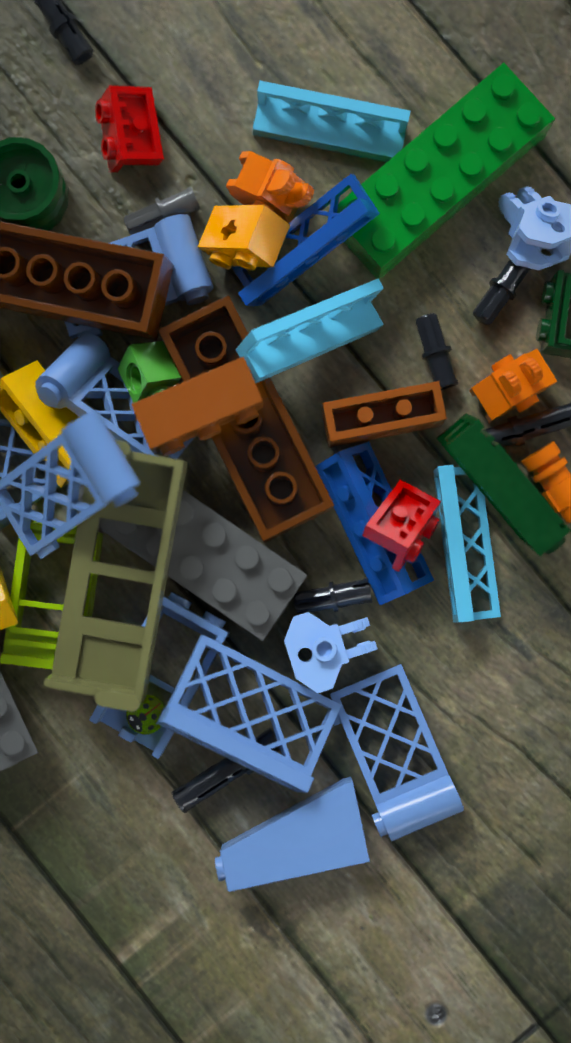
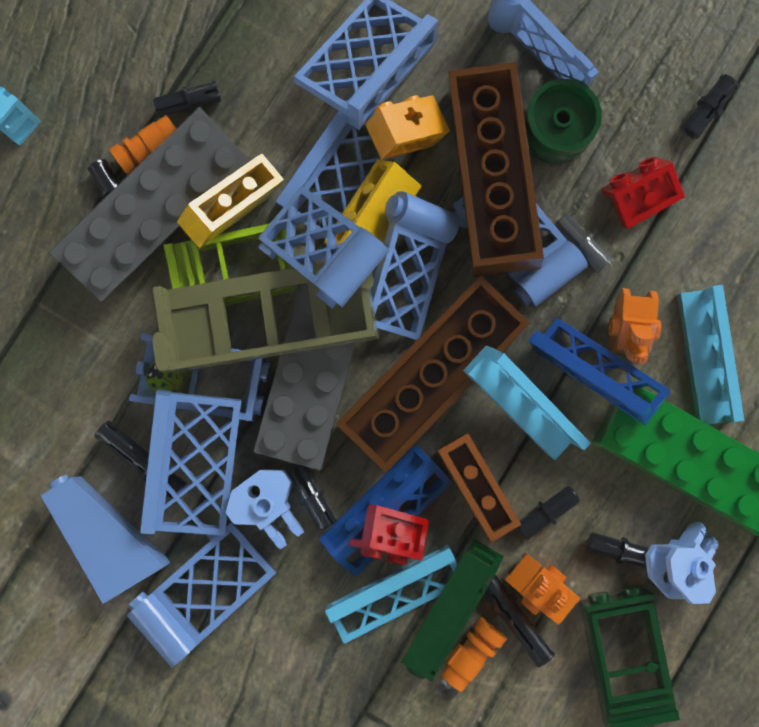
camera: 65 degrees right, 0 degrees up
bright green brick [117,341,181,403] -> none
dark orange brick [131,357,264,456] -> none
light orange brick [198,205,290,270] -> none

